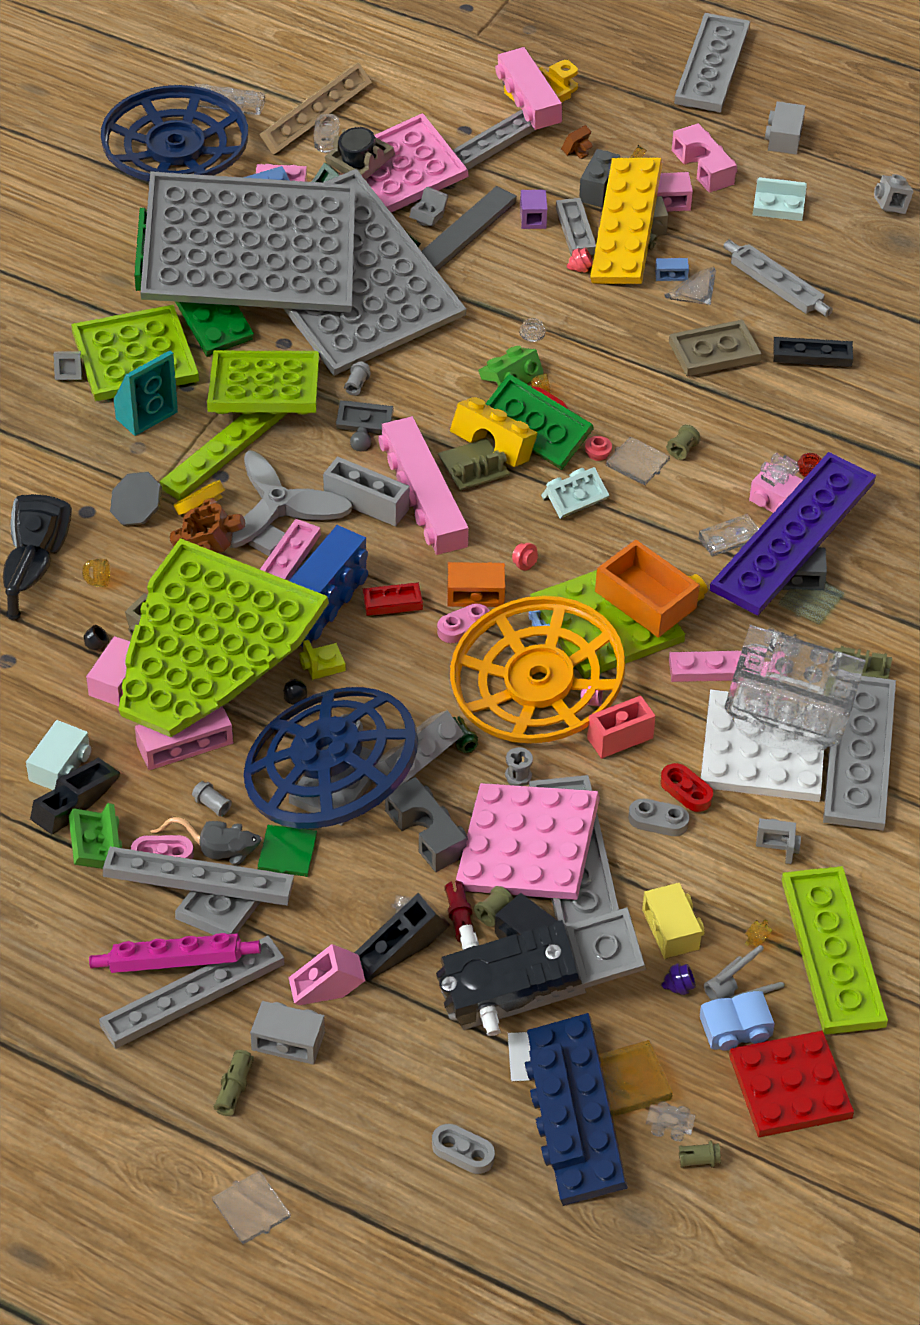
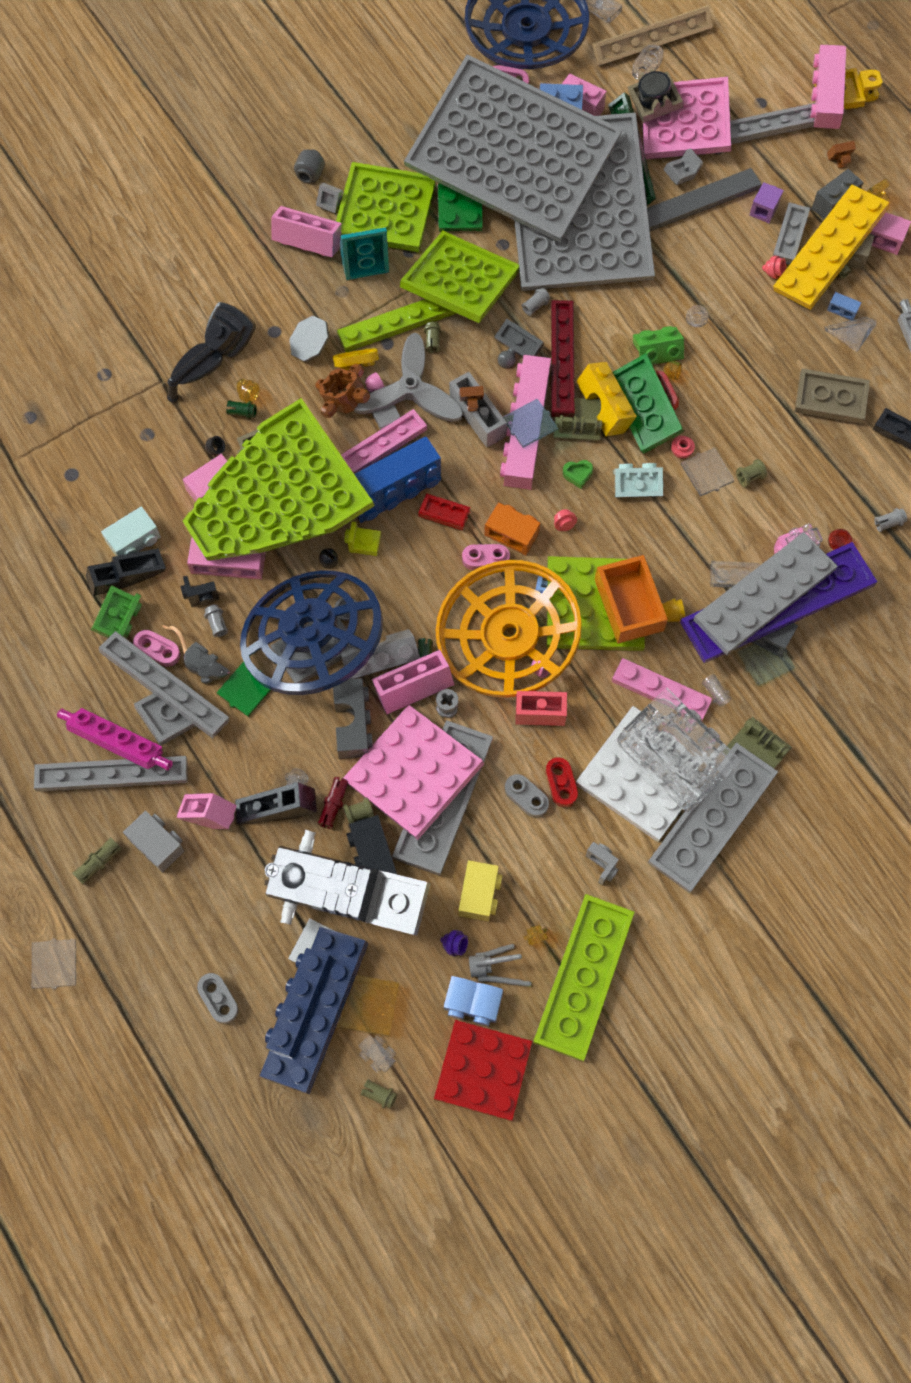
camera: 30 degrees right, 20 degrees up
none -> black bracket [180,576,220,607]
none -> dark green pin [226,400,257,420]
none -> bright pink brick [271,206,342,257]
none -> dark grey head [294,149,325,183]
none -> bright pink hinge [365,372,384,392]
none -> bright pink brick [372,650,454,714]
none -> olive pin [424,322,442,353]
none -> dark orange tile [459,386,484,412]
none -> clear light blue piece [503,399,558,448]
none -> dark red tile [551,300,575,417]
none -> bright green tile [562,460,593,489]
none -> light grey plate [694,532,838,655]
none -> light grey pin [874,508,907,532]

